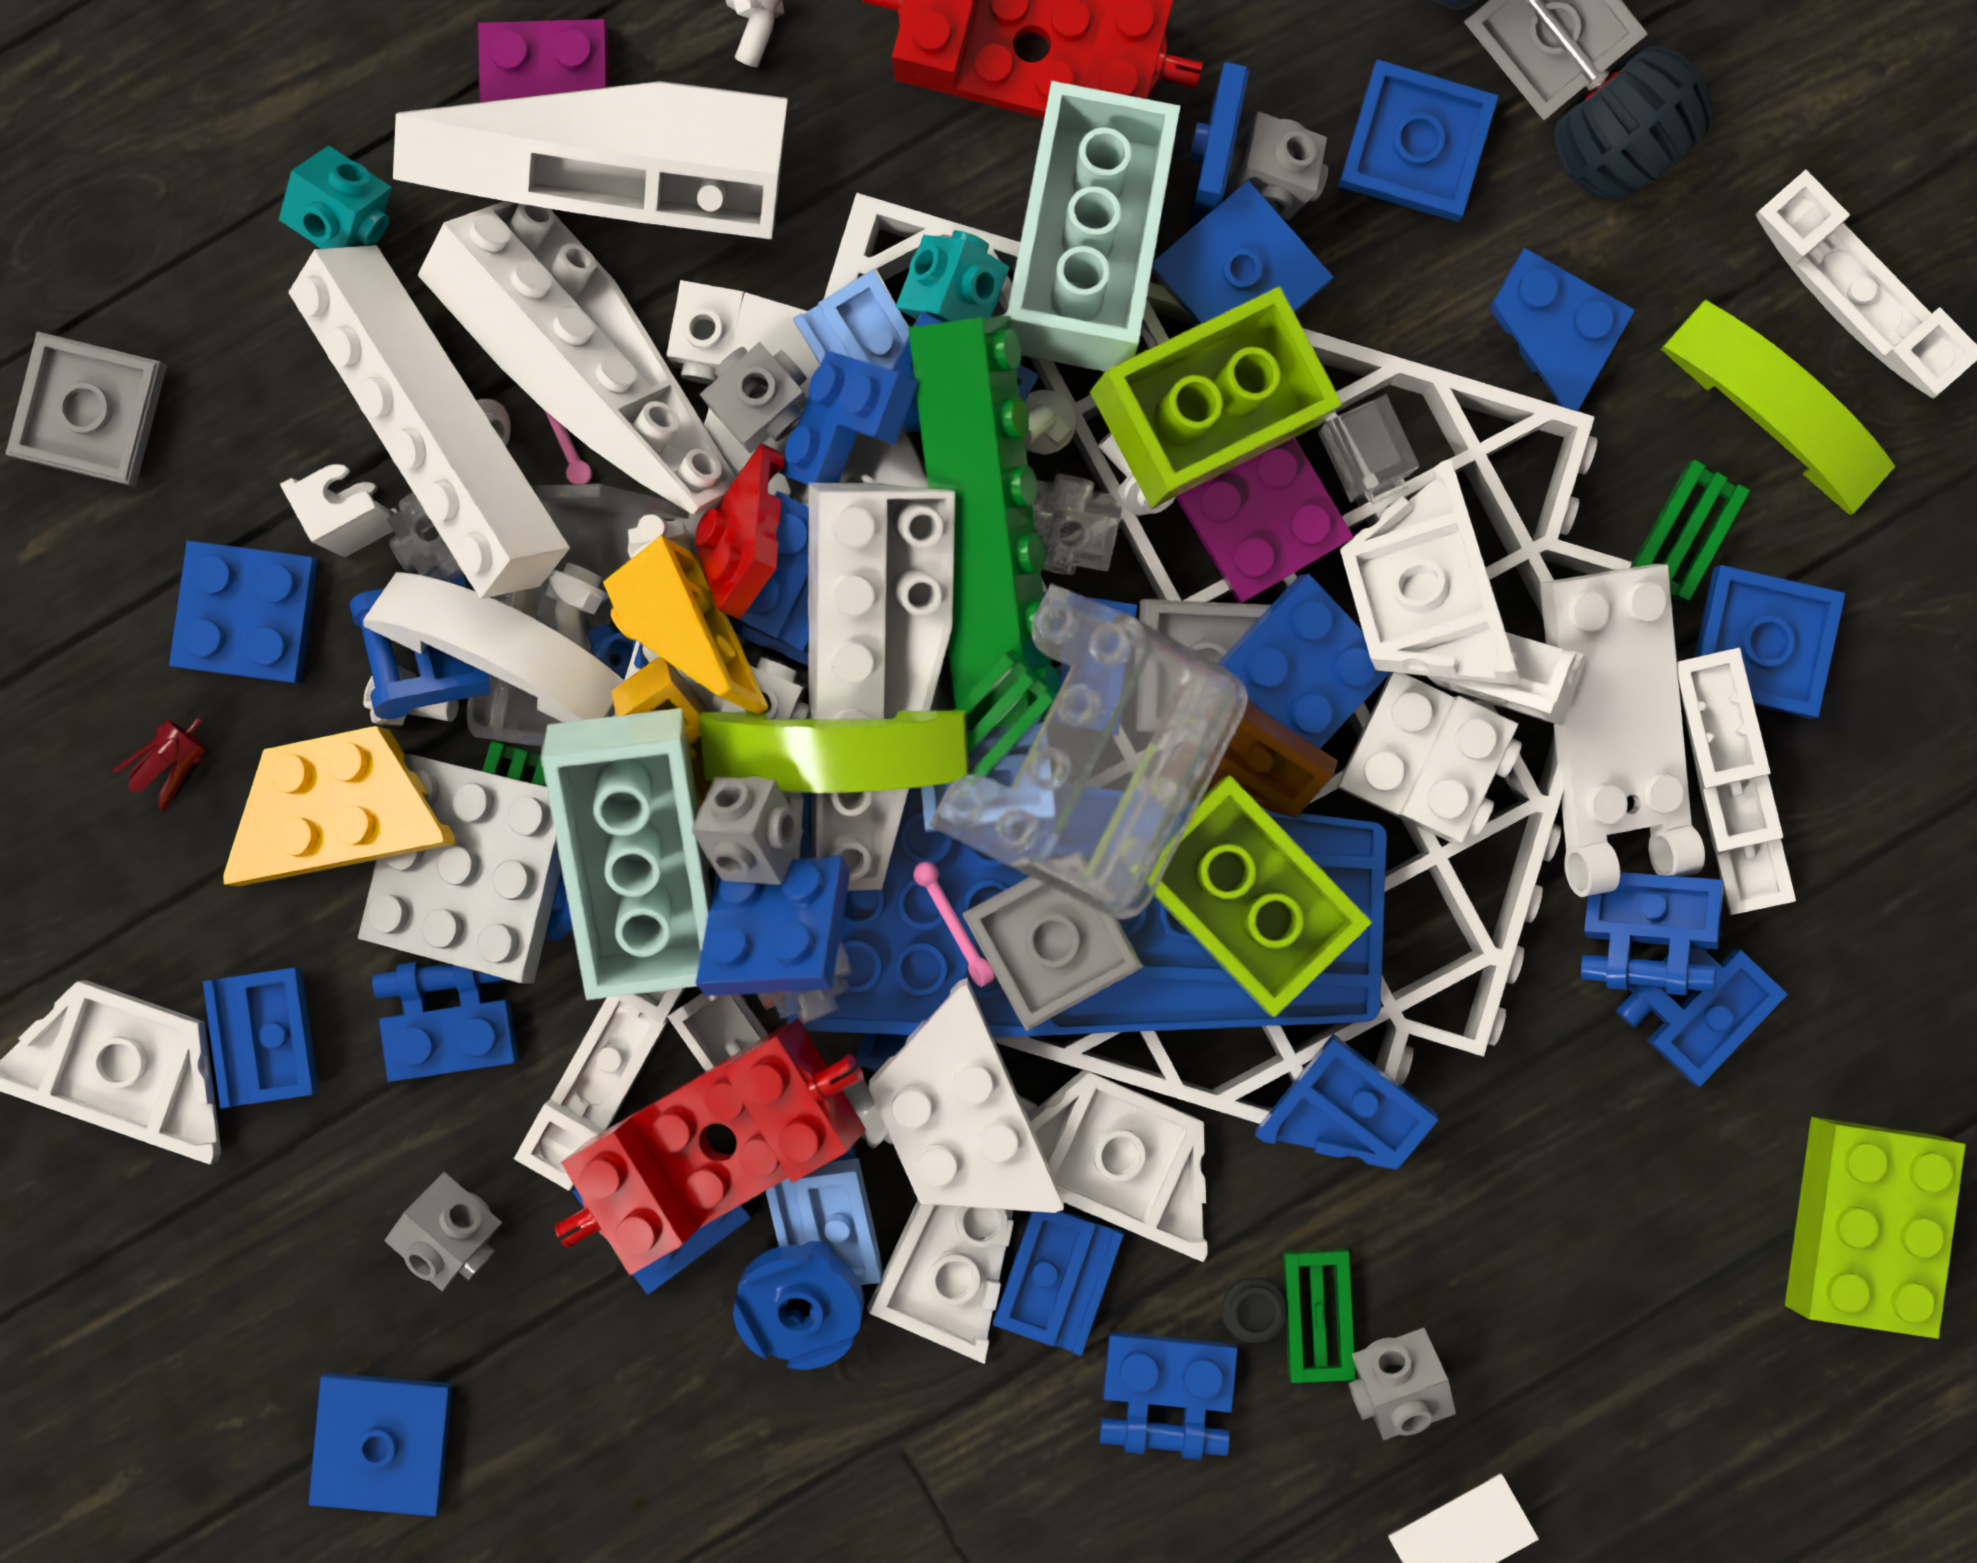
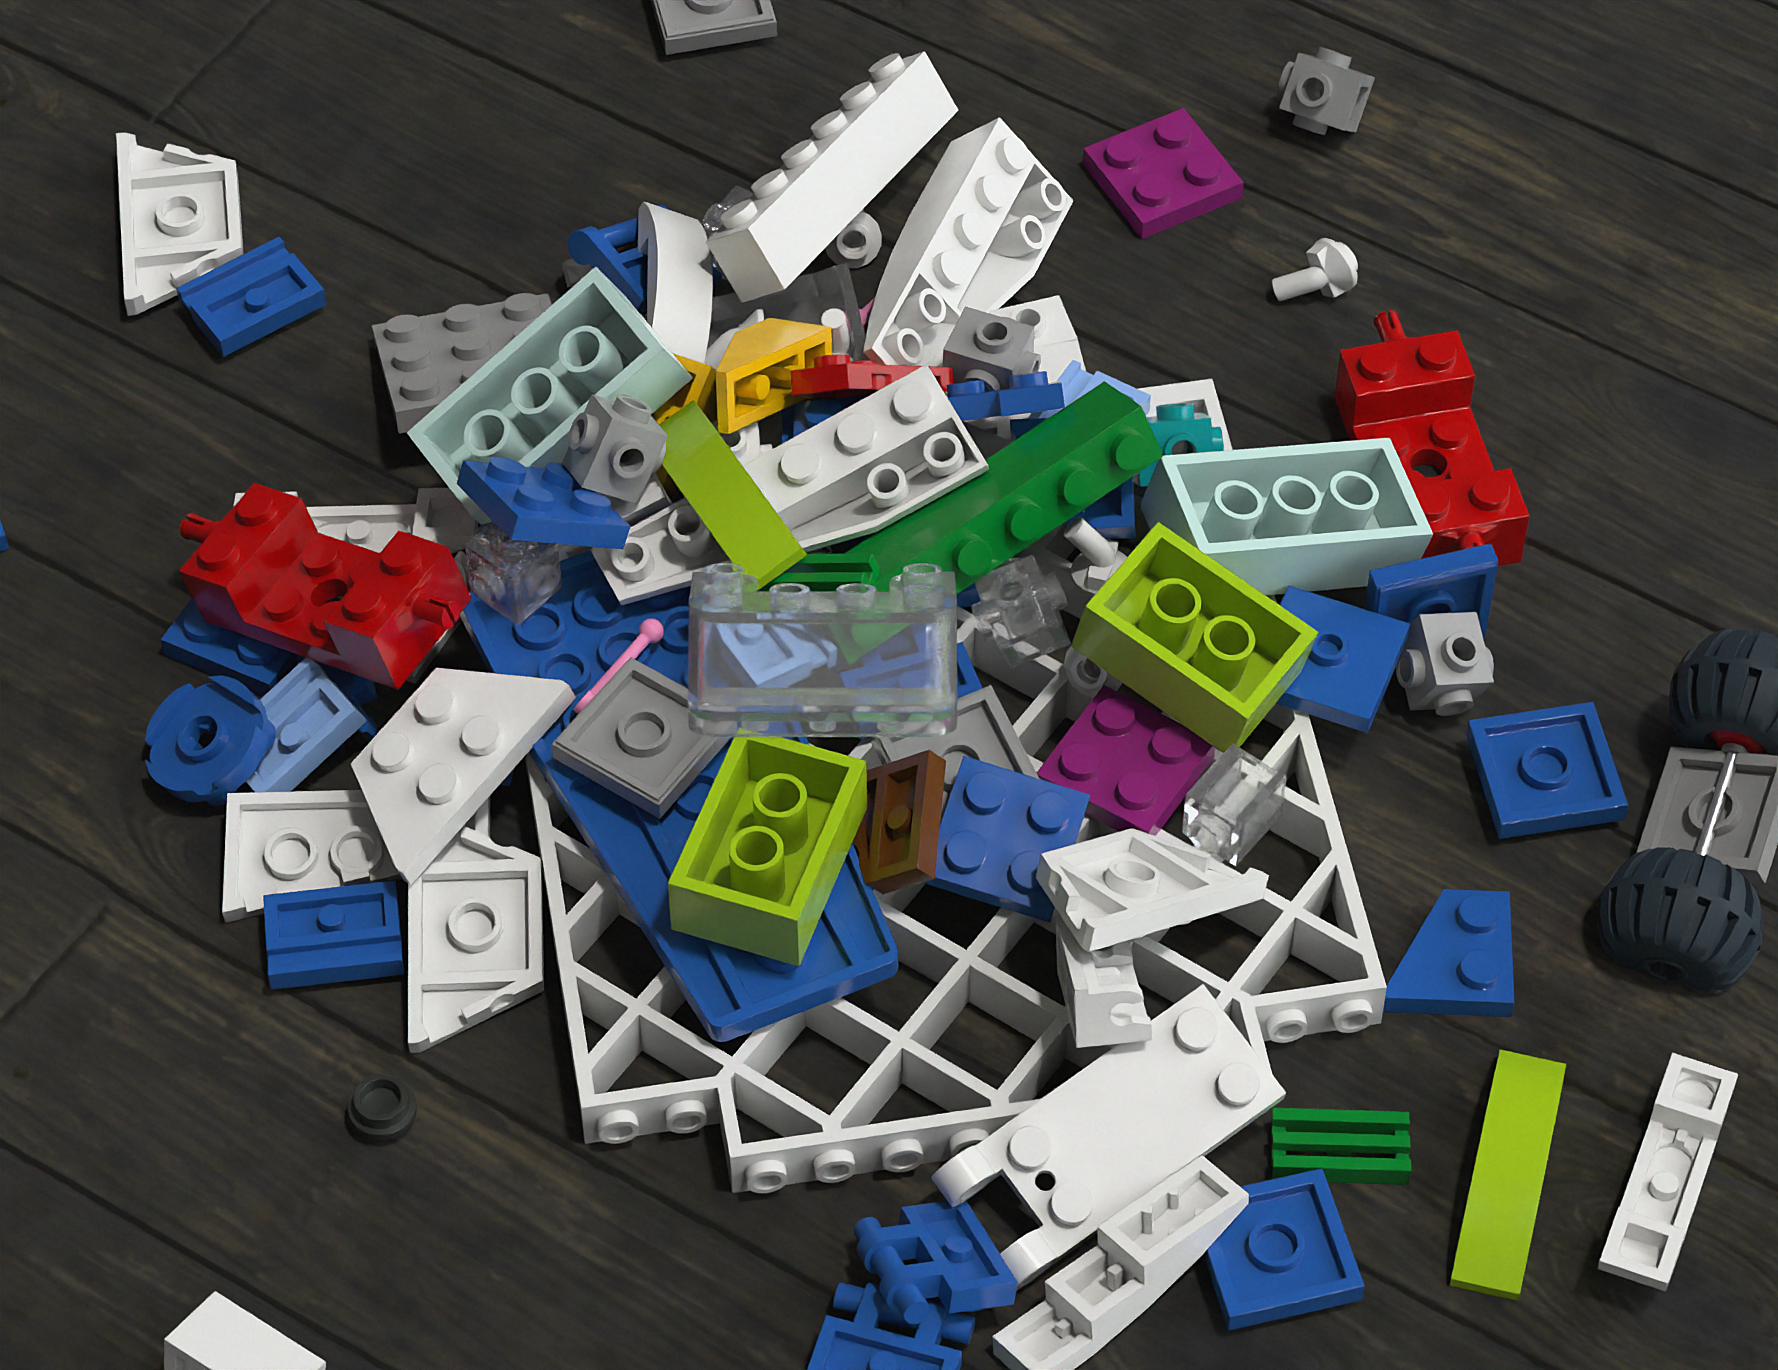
camera: 60 degrees right, 35 degrees down
dark red piece [111,718,208,813] -> none
blue plate [169,541,319,684] -> none
yellow wing [223,726,455,886] -> none
teal brick [279,146,392,249] -> none
white hinge [280,465,405,557] -> none
blue plate [372,961,519,1082] -> none
light grey brick [384,1172,502,1291] -> none
white wedge [393,81,788,239] -> none
blue plate [1099,1331,1237,1460] -> none
blue wing [1255,1034,1439,1170] -> none
green tile [1282,1248,1356,1383] -> none
white plate [1336,672,1522,843] -> none
light grey brick [1348,1328,1456,1440] -> none

